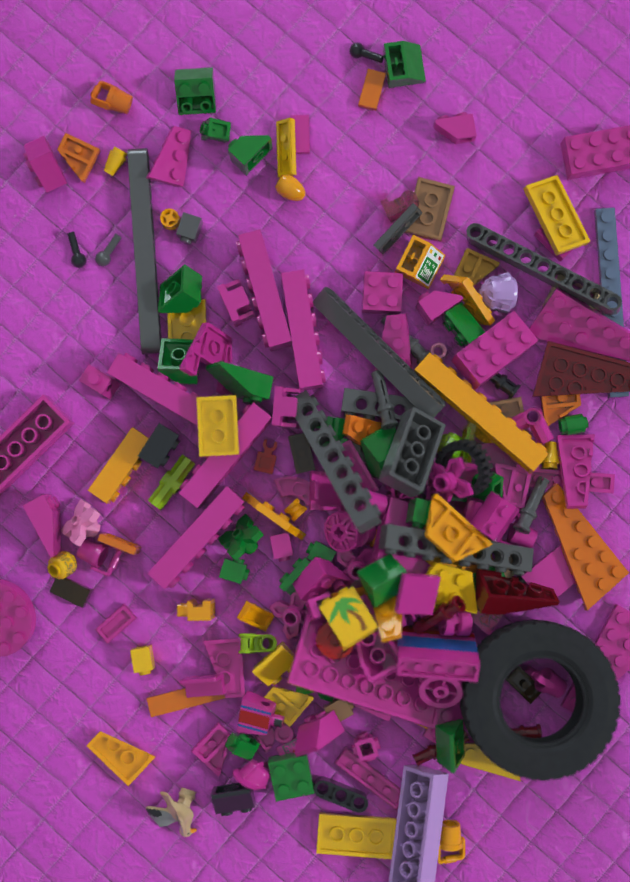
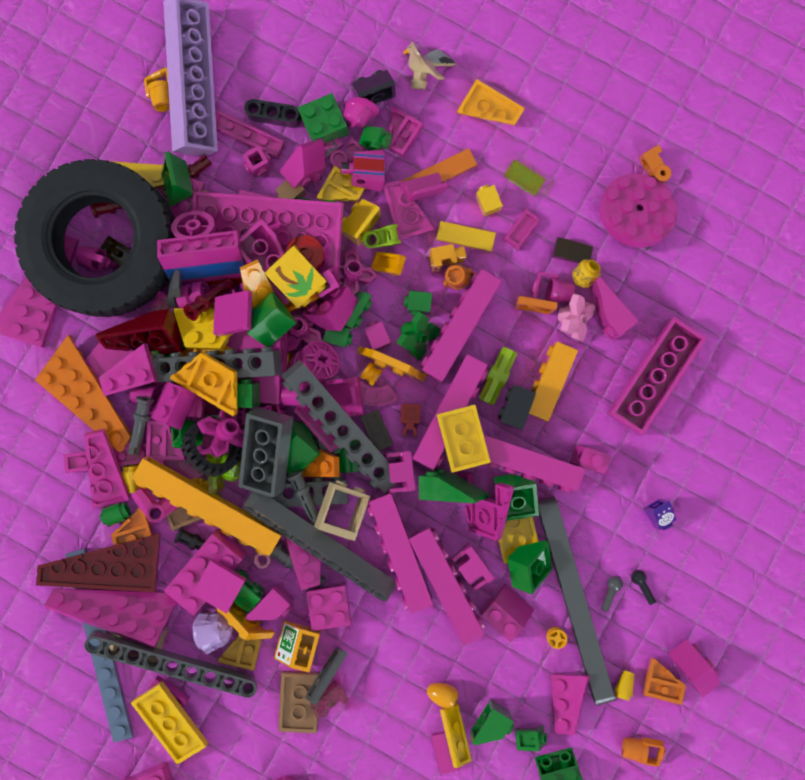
camera: 170 degrees right, 0 degrees up
dark grey brick [176,212,203,244] -> none
yellow plate [316,812,397,859] -> none
none -> dark pink wing [99,343,158,396]
none -> dark grey slope [167,270,182,307]
none -> dark pink tile [193,559,246,614]
none -> tan window [314,480,370,541]
none -> yellow tile [436,221,496,252]
none -> orange piece [443,265,474,290]
none -> dark pink slope [480,584,534,643]
none -> clear neon green plate [503,159,546,197]
none -> dark purple slope [643,499,676,530]

